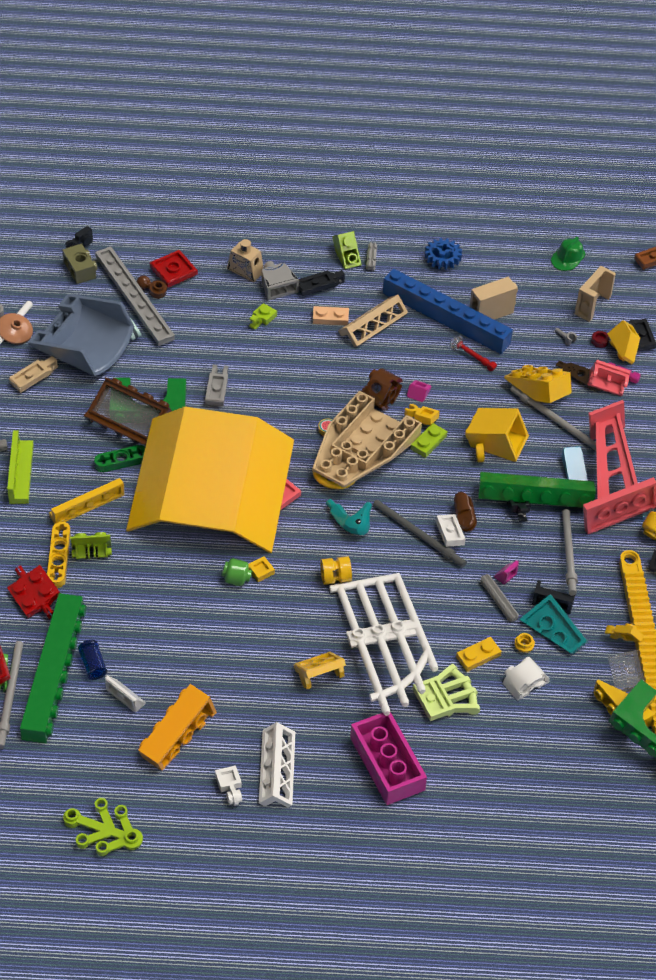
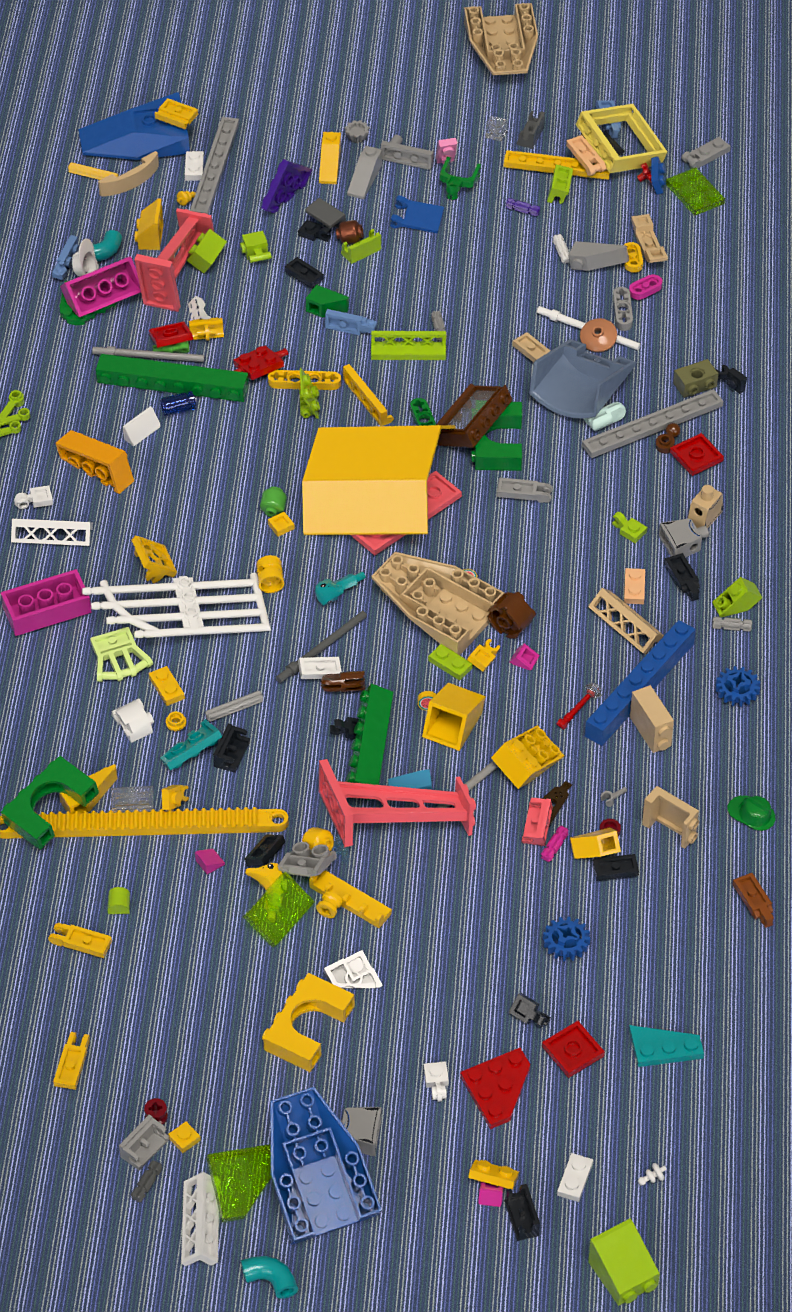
camera: 95 degrees right, 0 degrees up
dark pink slope [494,560,519,584] -> none
light grey bar [562,509,578,596] -> none

